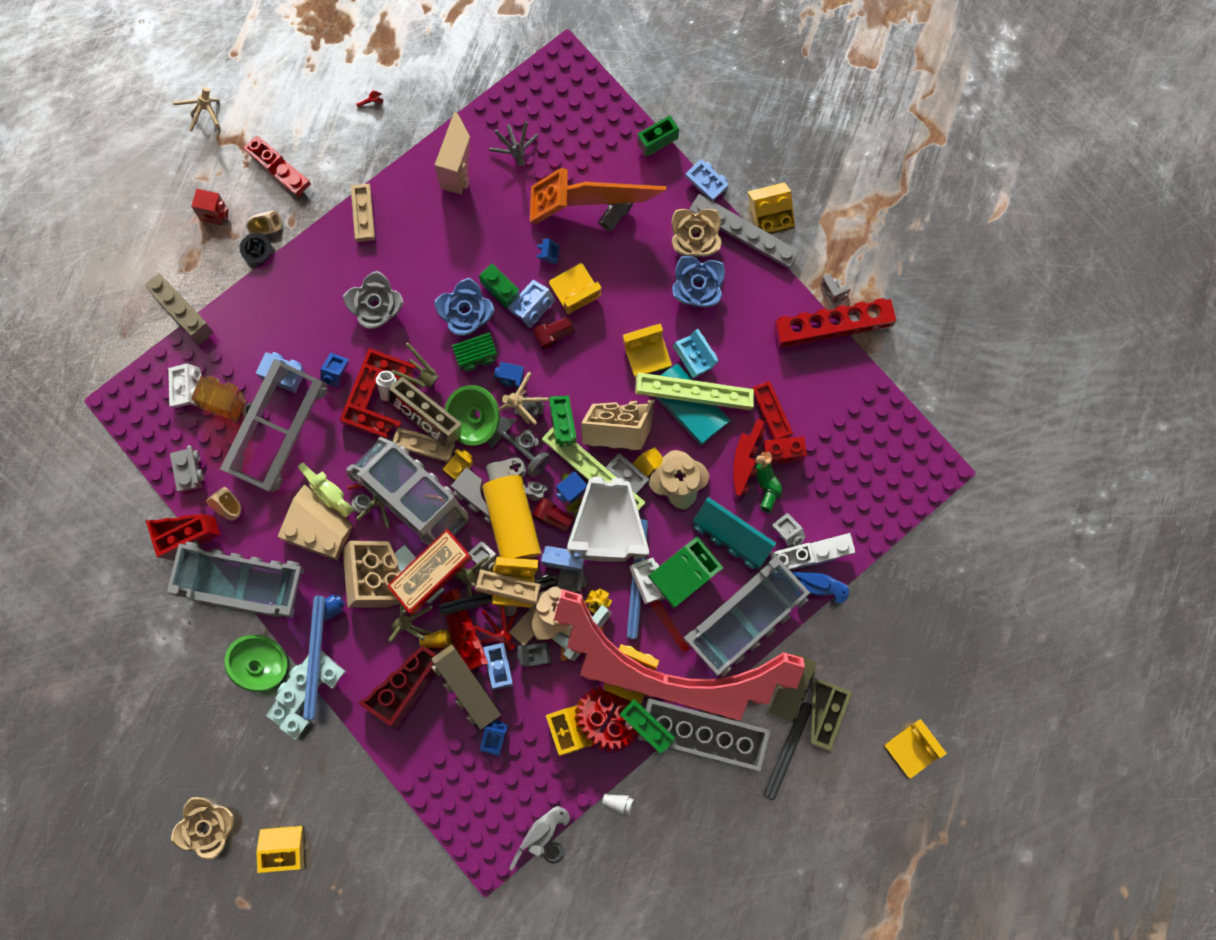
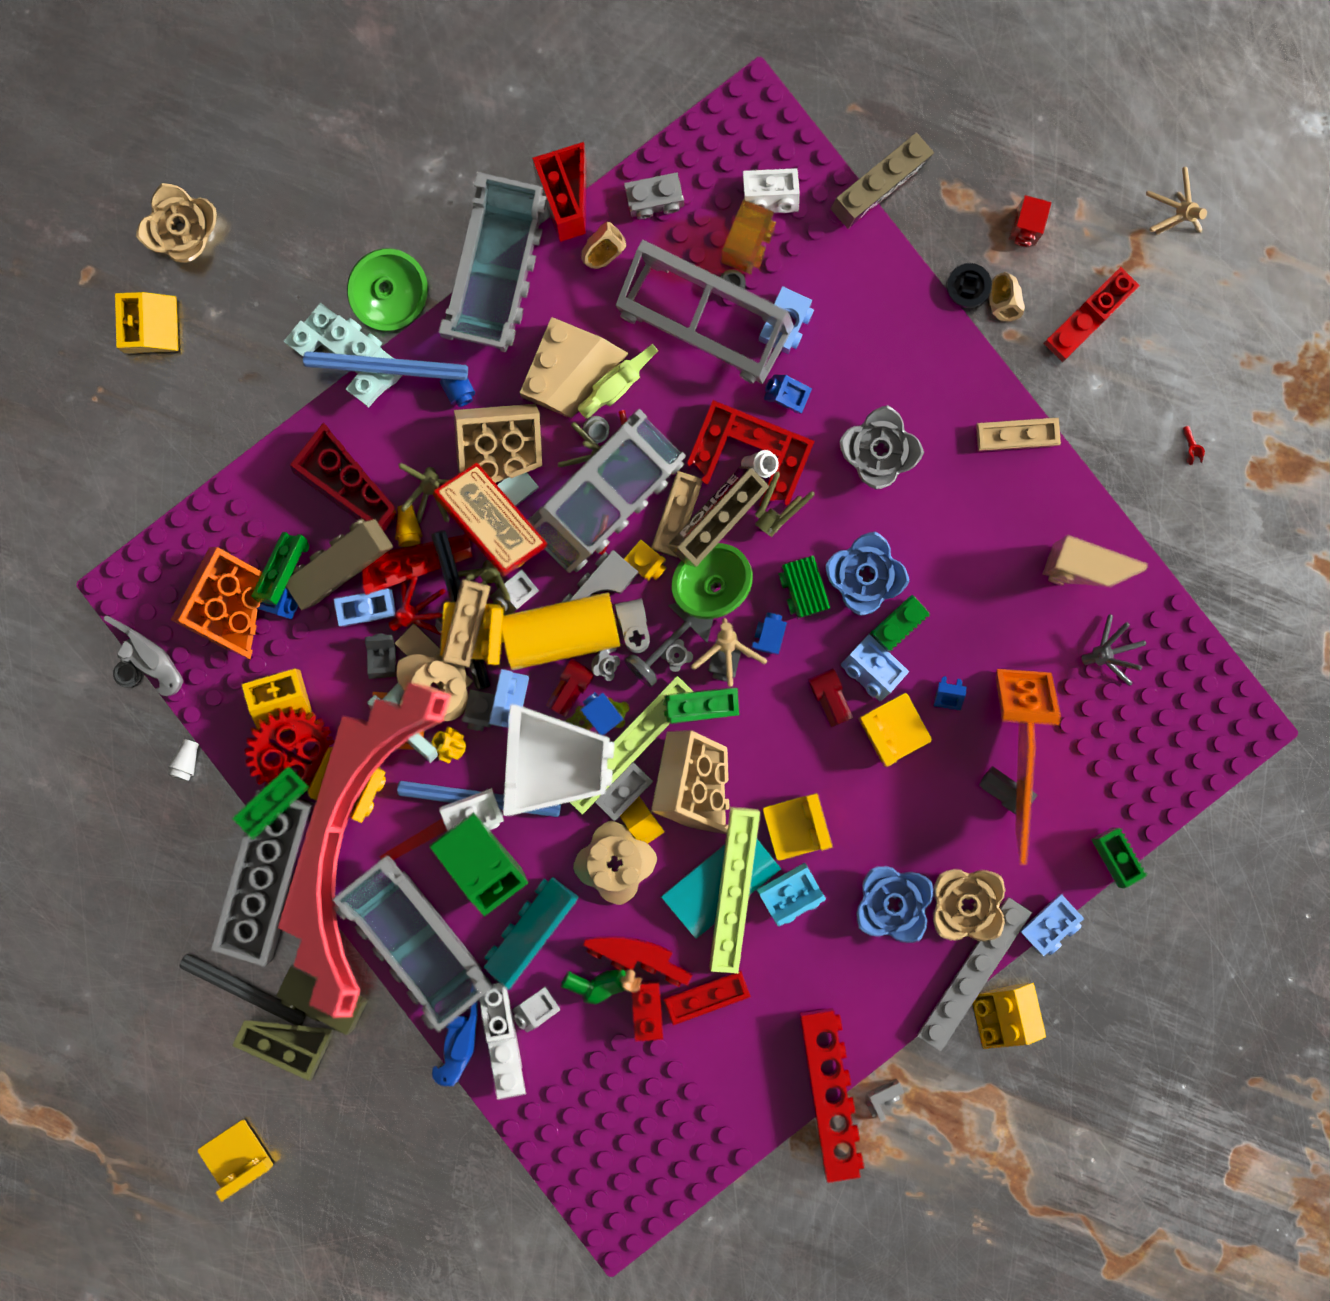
camera: 95 degrees right, 10 degrees up
none -> orange wedge [171,547,263,660]
none -> green hinge [251,532,309,605]

